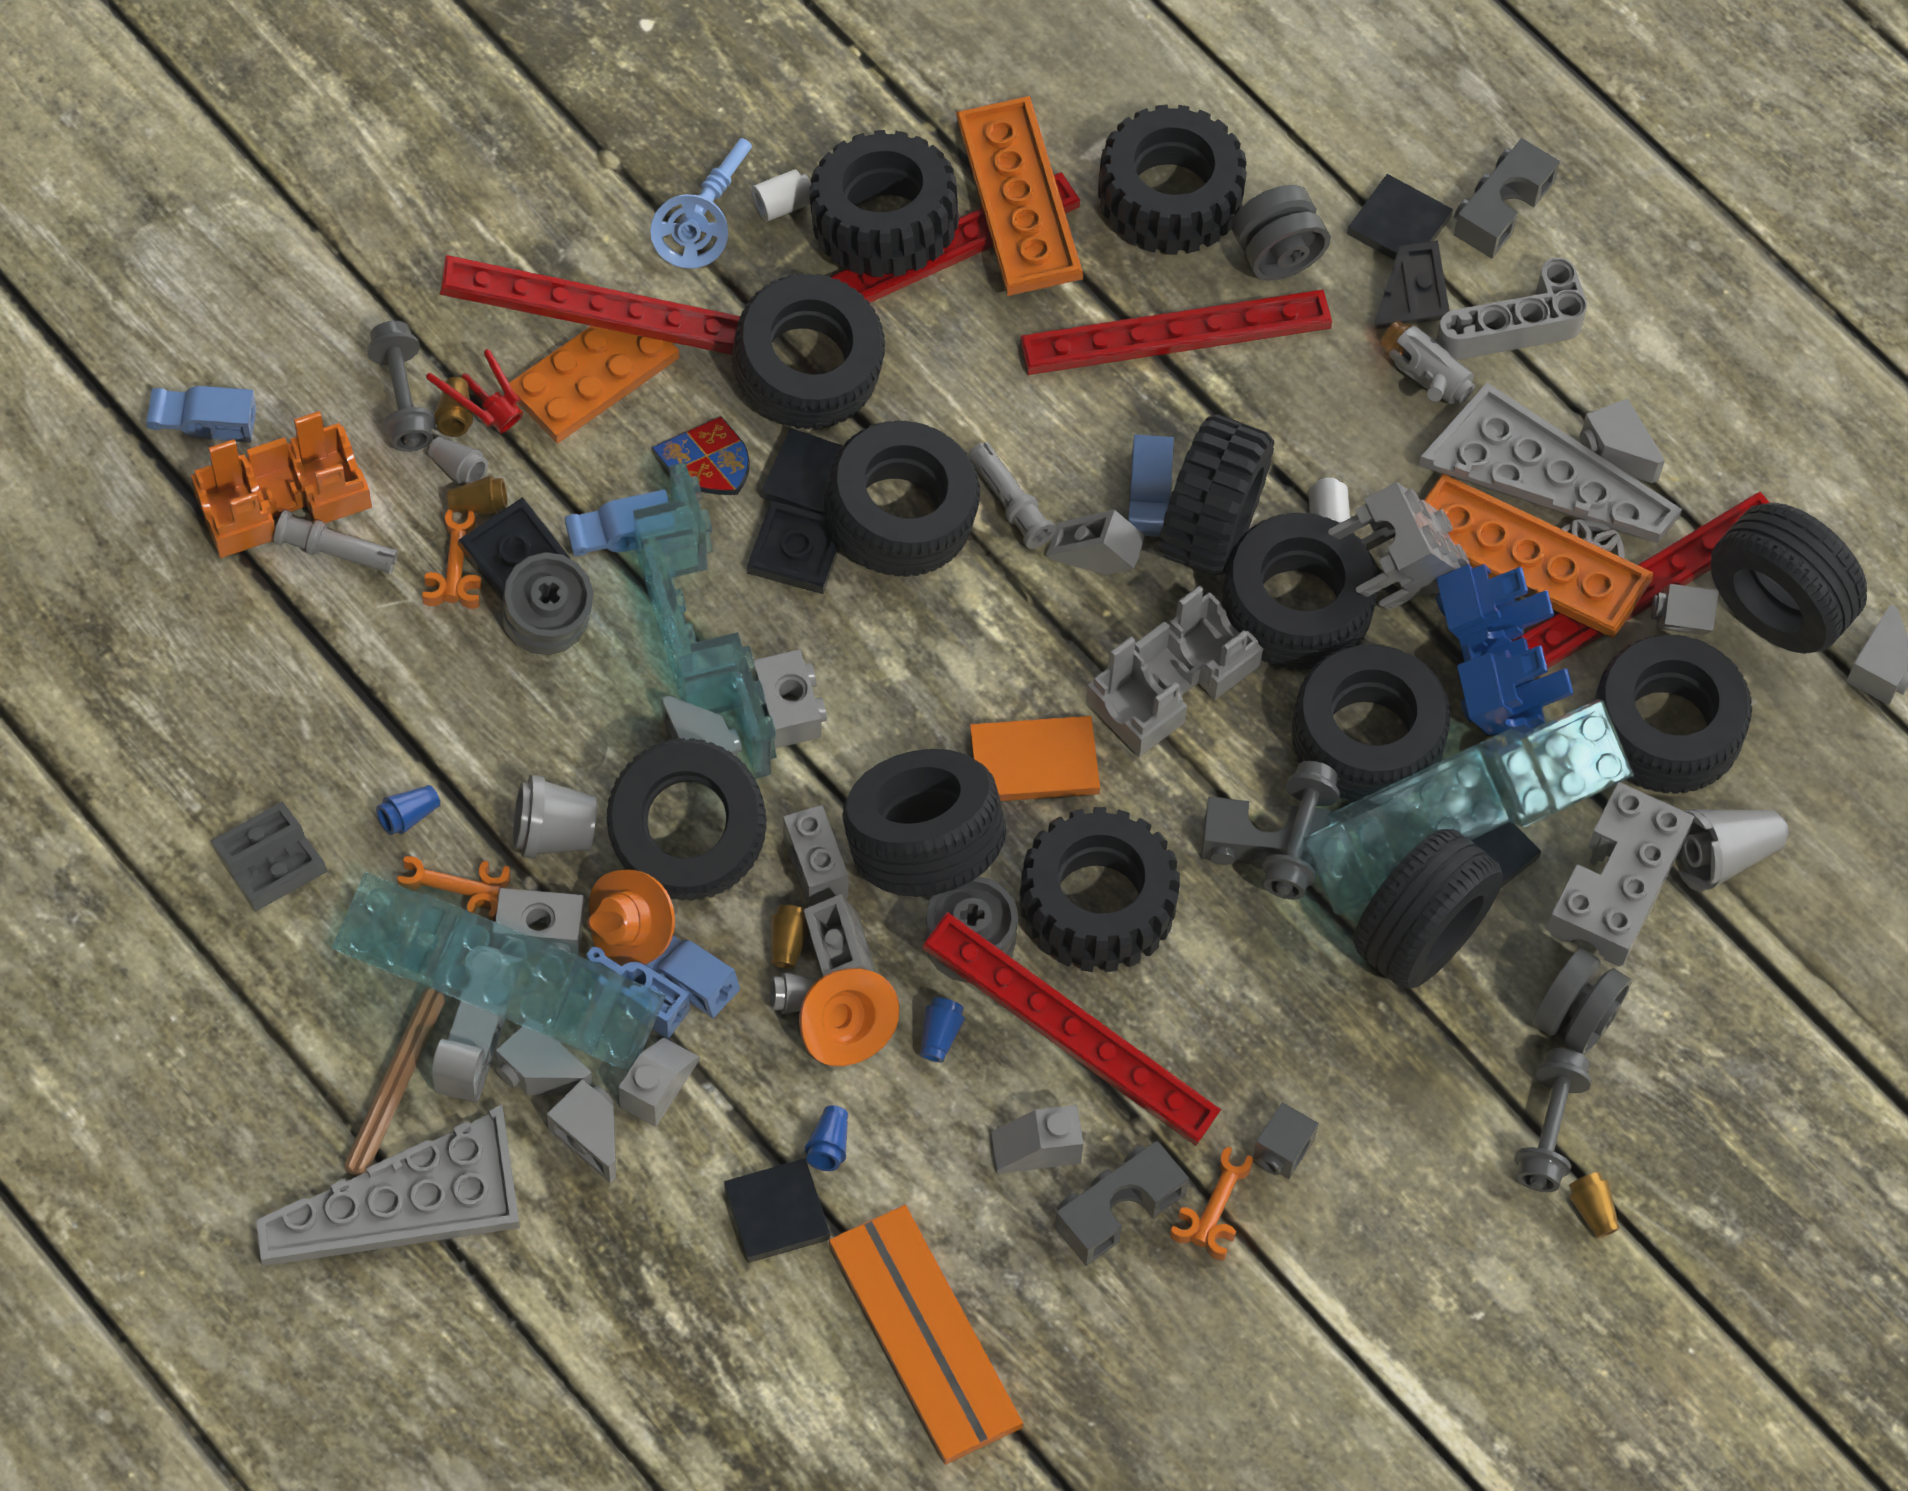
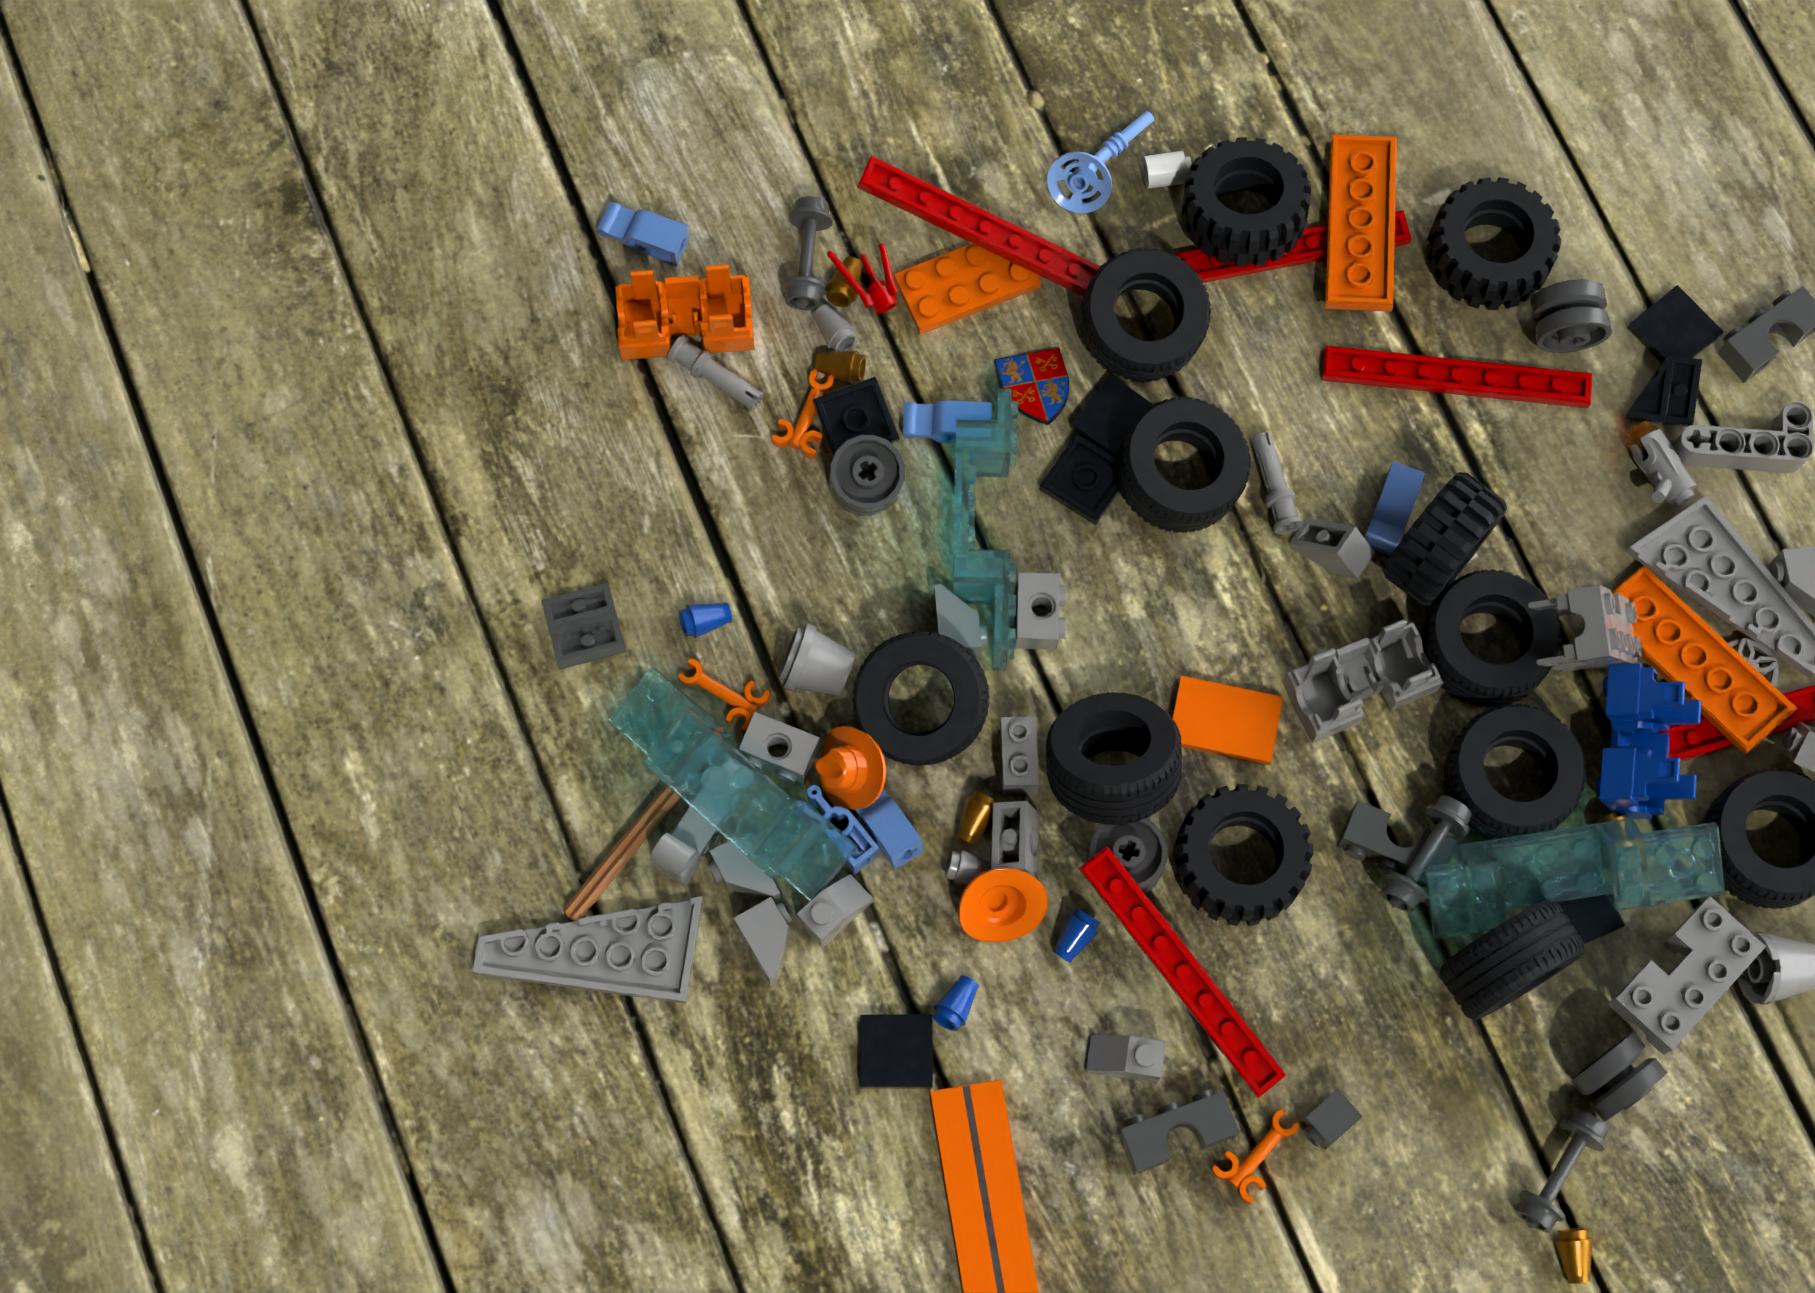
camera: 20 degrees right, 10 degrees up
white brick [1308,478,1350,523] -> none

